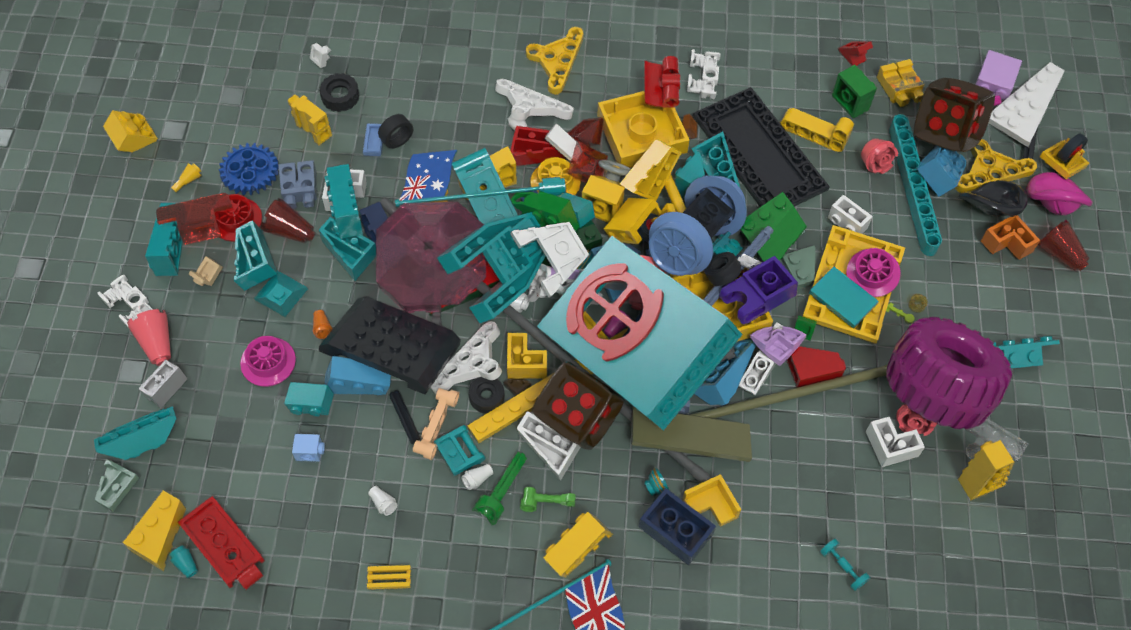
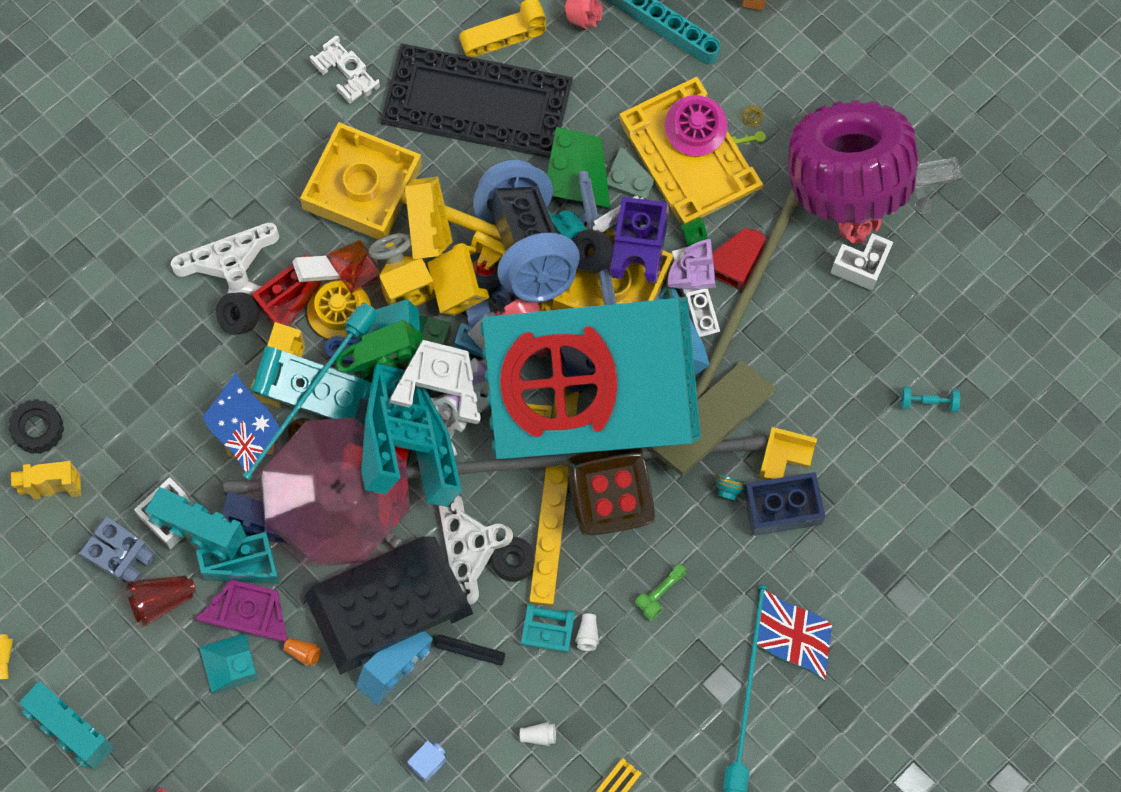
camera: 50 degrees left, 10 degrees up
clear red plate [156,193,233,245] -> none
tan bracket [189,256,223,286] -> none
red piece [210,194,262,241] -> none
blue gear [219,143,279,195] -> none
teal wedge [234,220,278,291] -> none
dark pink piece [240,336,296,387] -> none
teal brick [284,382,334,417] -> none
medium blue tile [363,123,383,156] -> none
black tyre [378,114,414,149] -> none
light nougat plate [413,388,460,460] -> none
green piece [472,452,527,525] -> none
dark brown tile [503,378,531,396] -> none
yellow brick [507,333,547,379] -> none
white wedge [517,411,581,481] -> none
yellow beam [526,27,583,94] -> none
yellow wedge [543,512,613,578] -> none
clear red slope [567,117,604,150] -> none
dark pink cone [603,310,630,338] -> none
red panel [644,56,680,108] -> none
teal slope [674,151,705,203] -> none
dark orange tile [681,114,697,139] -> none
teal wedge [692,131,740,187] -> none
teal tile [809,267,879,329] -> none
white brick [828,195,873,234] -> none
yellow wedge [958,440,1014,500] -> none
teal bracket [993,336,1060,368] -> none
none -> magenta wing [196,579,287,643]
none -> black tyre [216,292,259,335]

